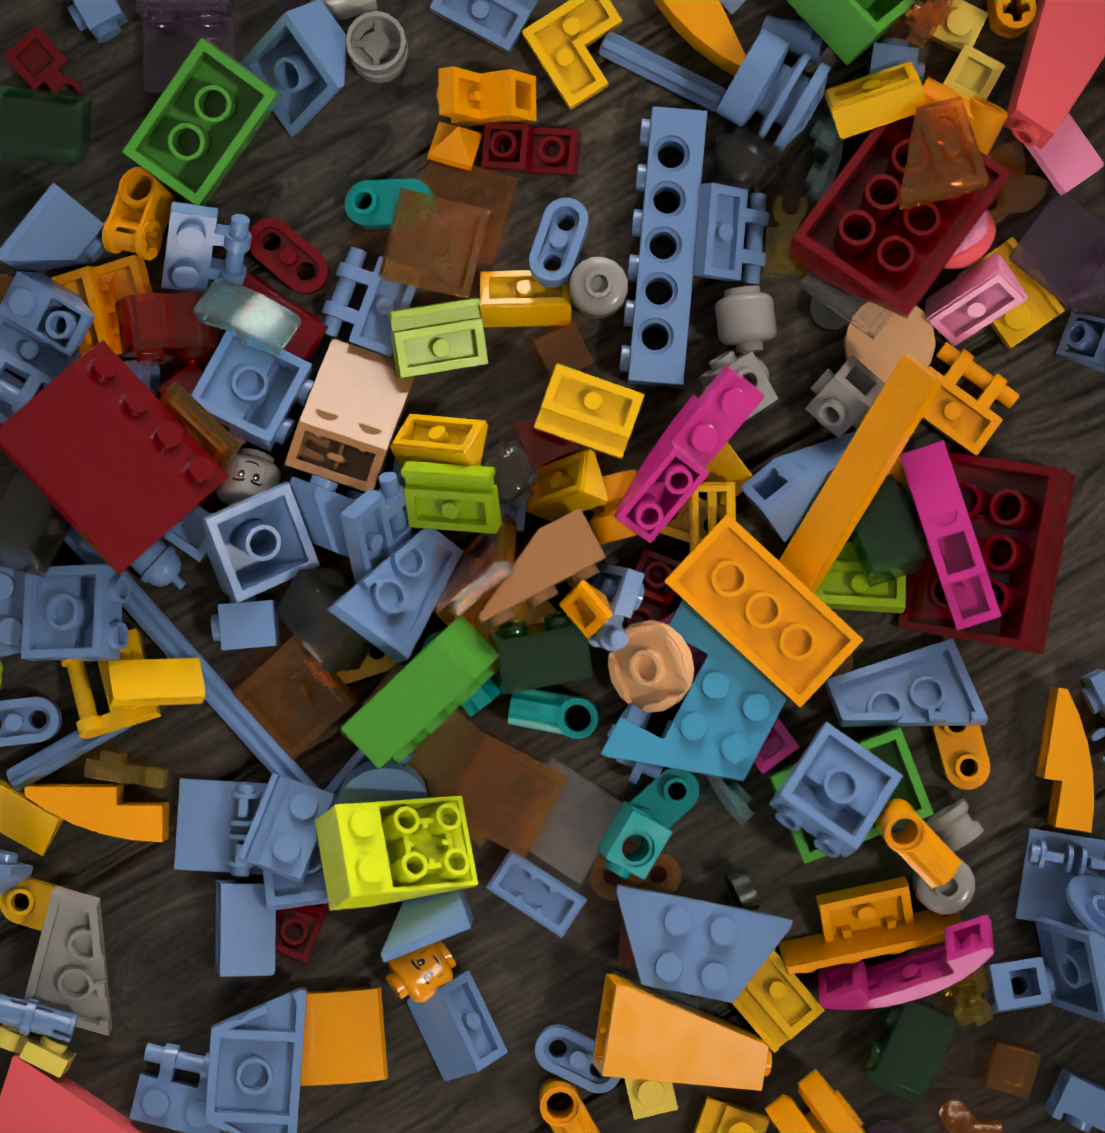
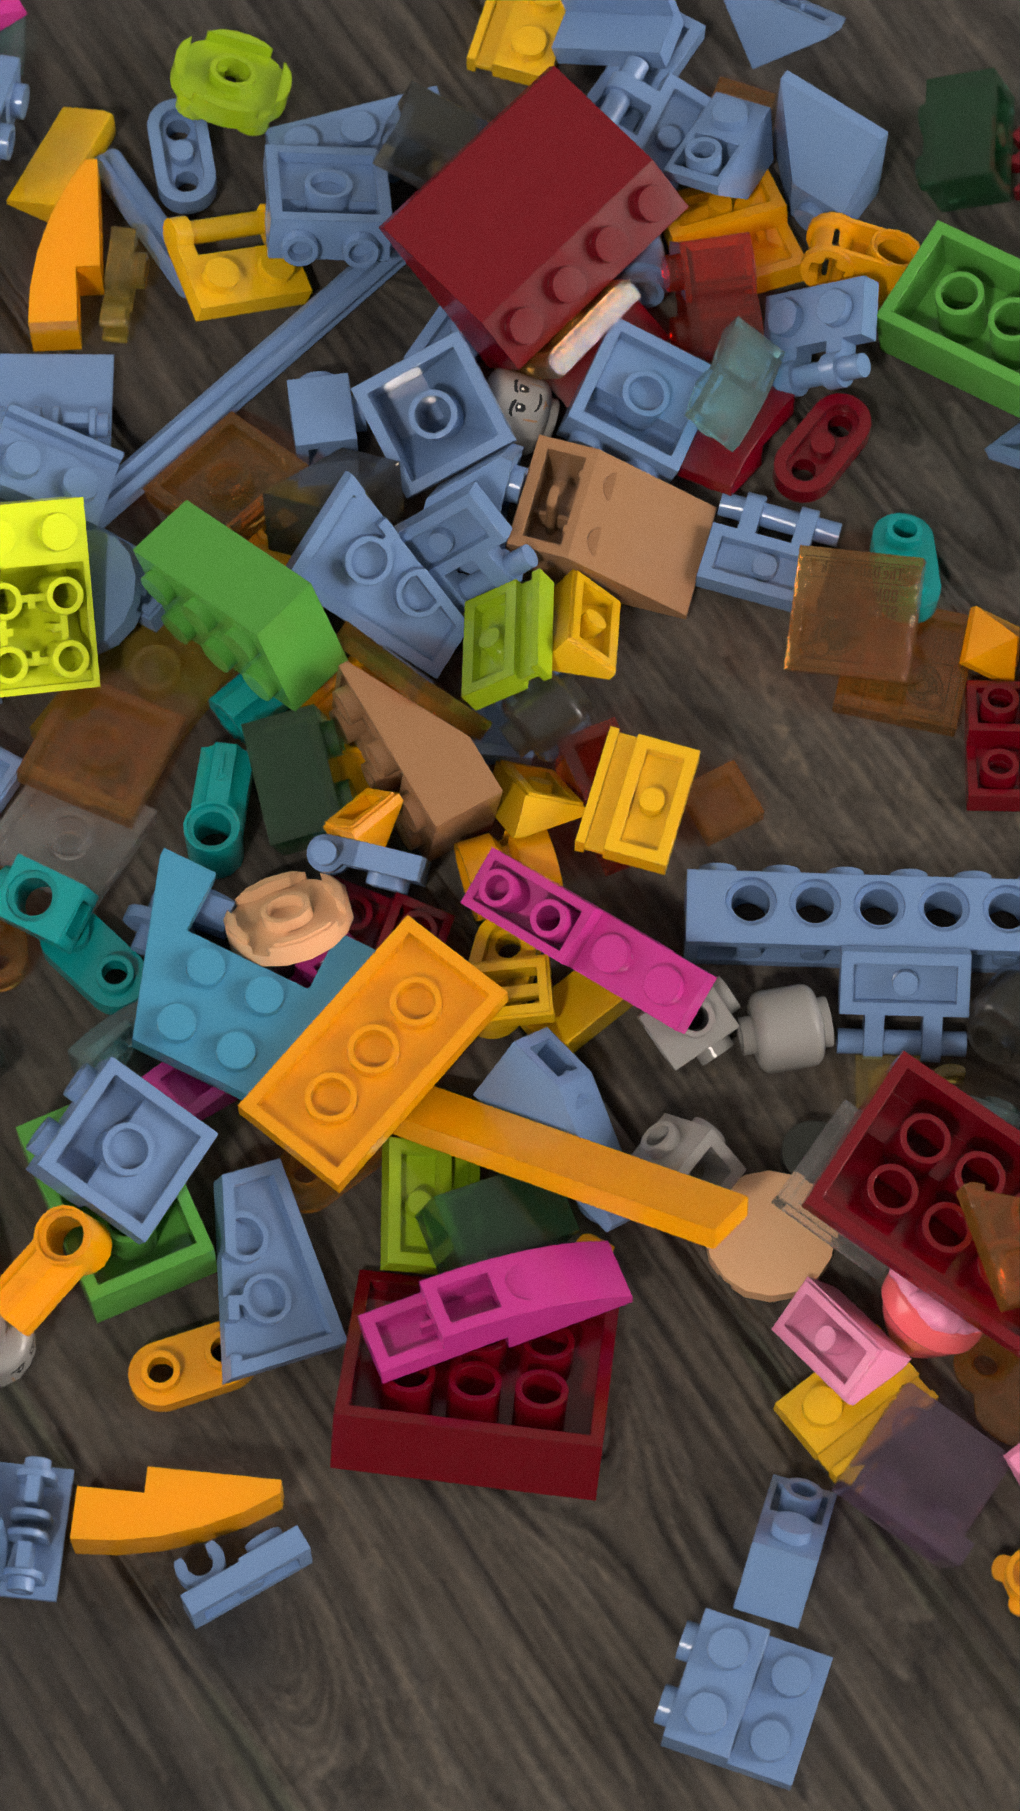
camera: 90 degrees right, 20 degrees down
yellow slope [107,658,206,707] -> none
medium blue piece [130,540,186,590] -> none
lime plate [387,298,488,378] -> none
yellow slope [480,270,571,327] -> none
medium blue plate [529,198,589,288] -> none
light grey head [569,257,628,318] -> none
light orange plate [922,342,1020,456] -> none
light grey wheel [926,798,984,852] -> none

